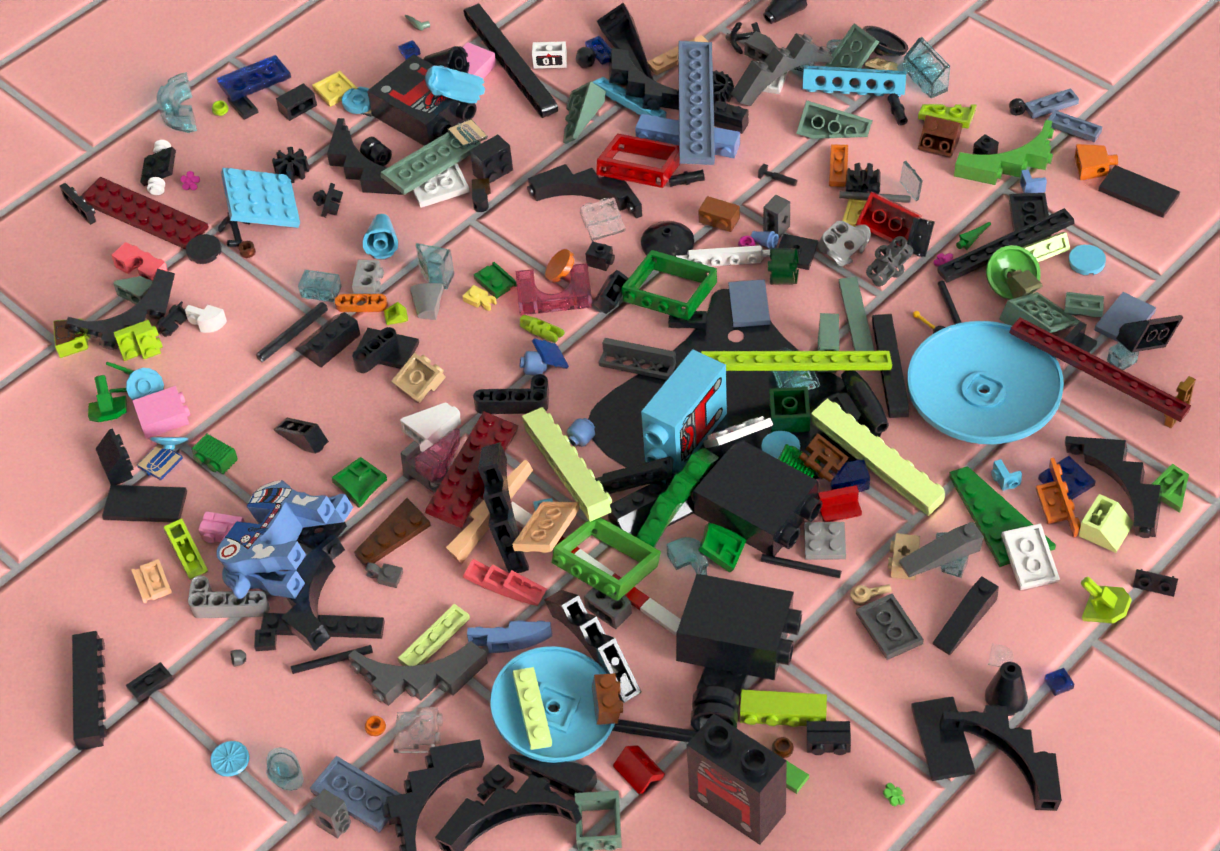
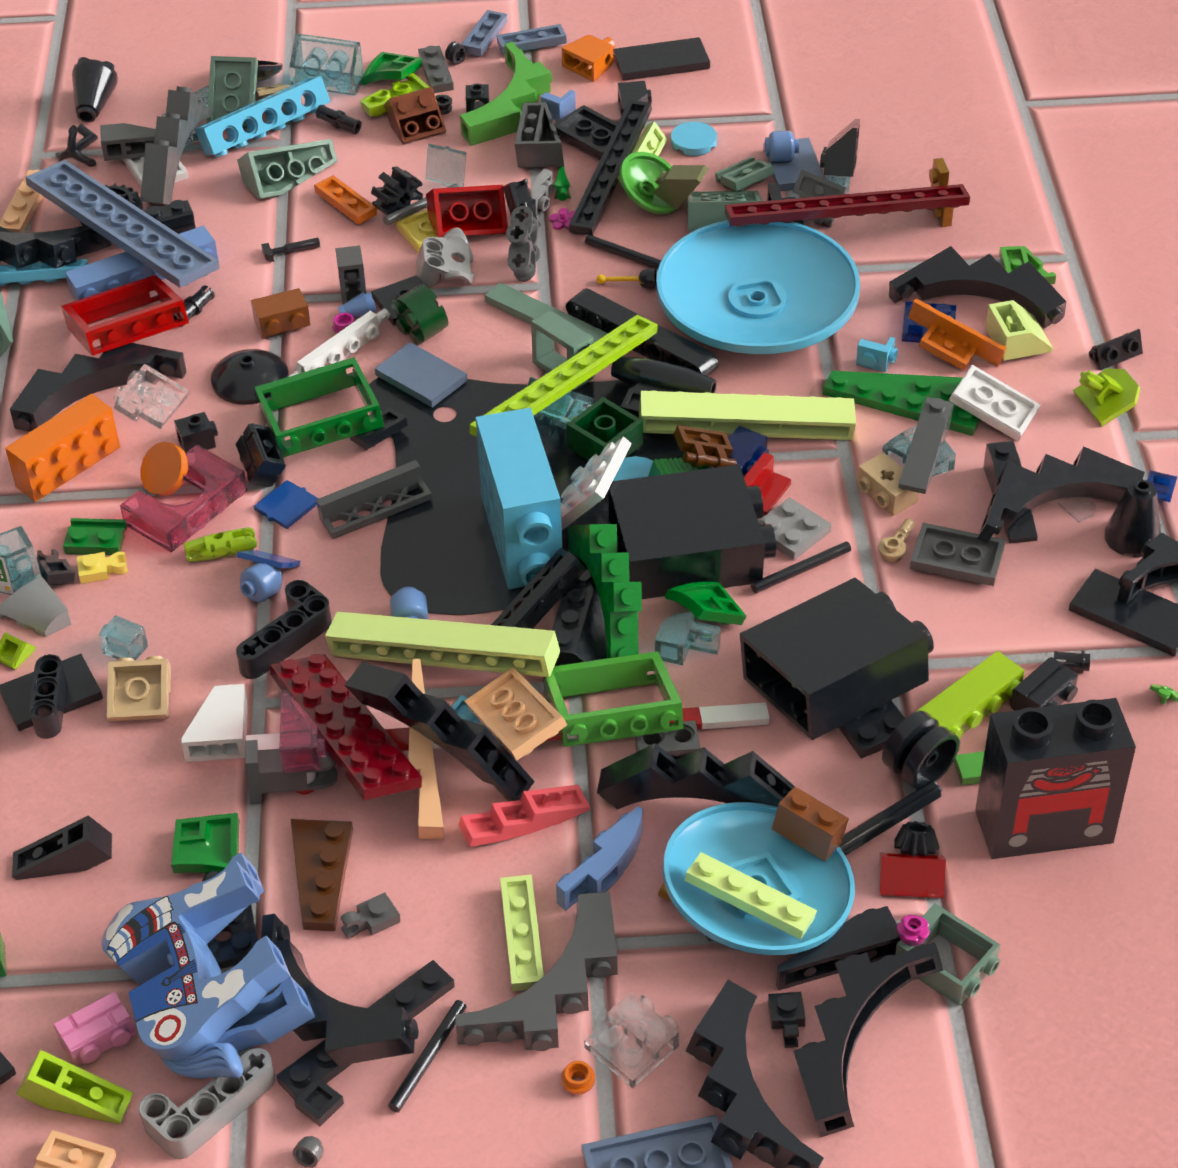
camera: 50 degrees left, 5 degrees down
none -> orange brick [5,393,120,502]
none -> black plate [36,549,75,585]
none -> clear light blue brick [98,615,148,660]
none -> blue piece [254,480,319,529]
none -> green plate [362,52,422,85]
none -> dark grey plate [418,46,454,93]
none -> black bush [435,95,452,115]
none -> dark grey wedge [514,102,564,168]
none -> light grey slope [531,169,554,218]
none -> black slope [618,81,652,116]
none -> medium blue head [765,131,799,162]
none -> dark grey plate [792,170,847,227]
none -> black piece [894,821,939,857]
none -> dark pink plate [897,914,930,946]
none -> black arch [977,446,1145,543]
none -> black pin [1053,650,1090,674]

